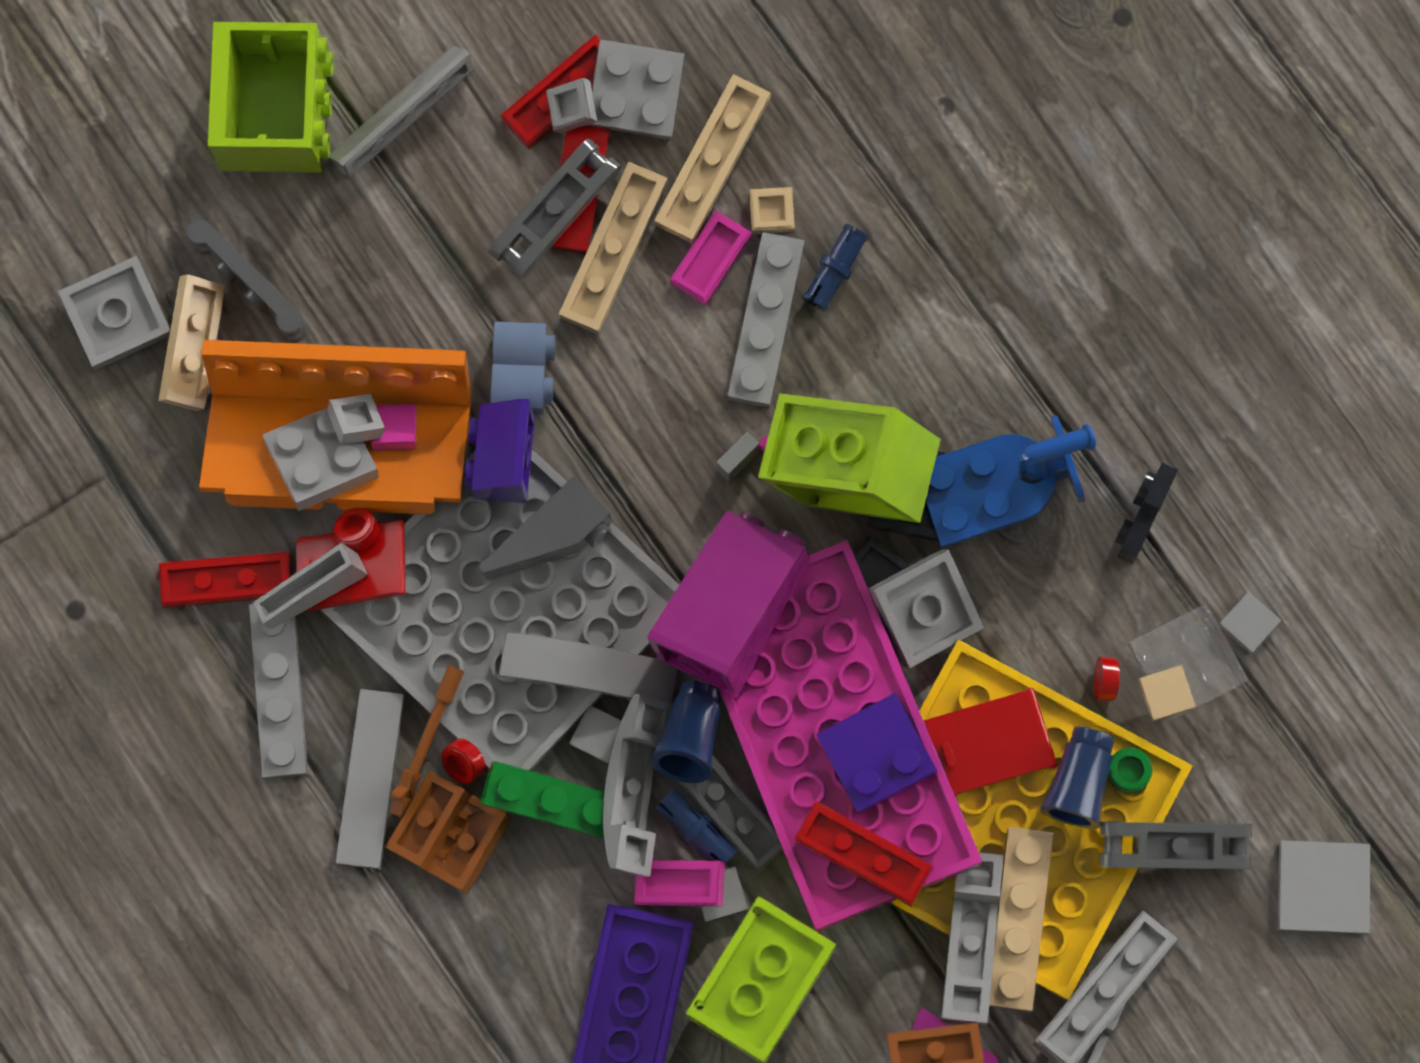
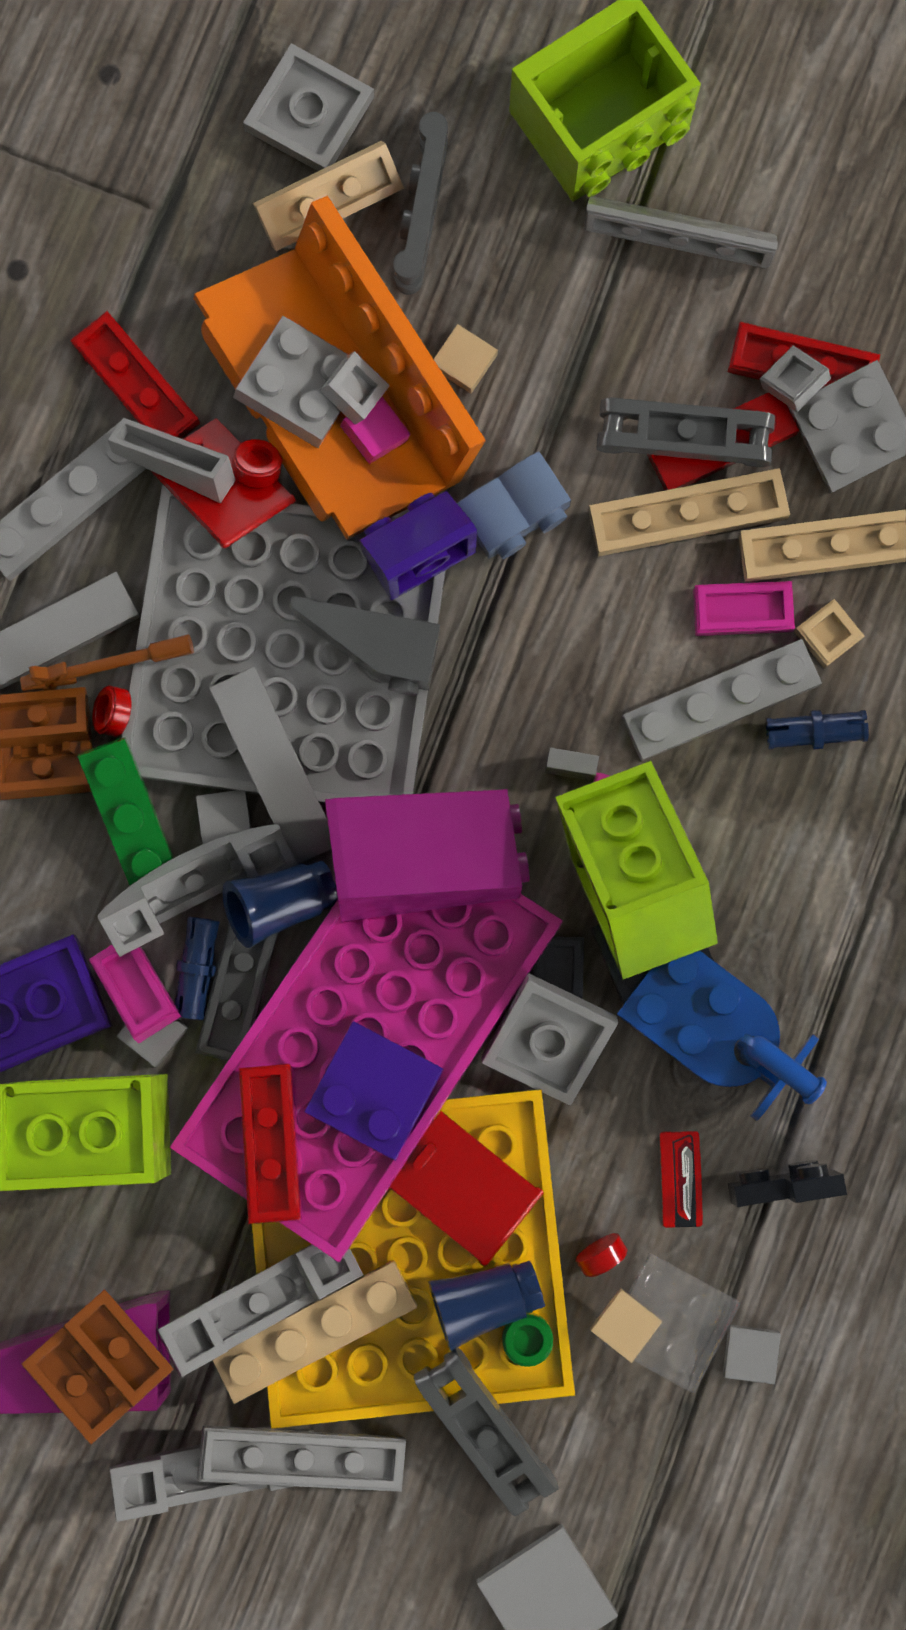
camera: 50 degrees right, 5 degrees up
none -> tan tile [434,324,498,394]
none -> sticker [660,1131,703,1228]

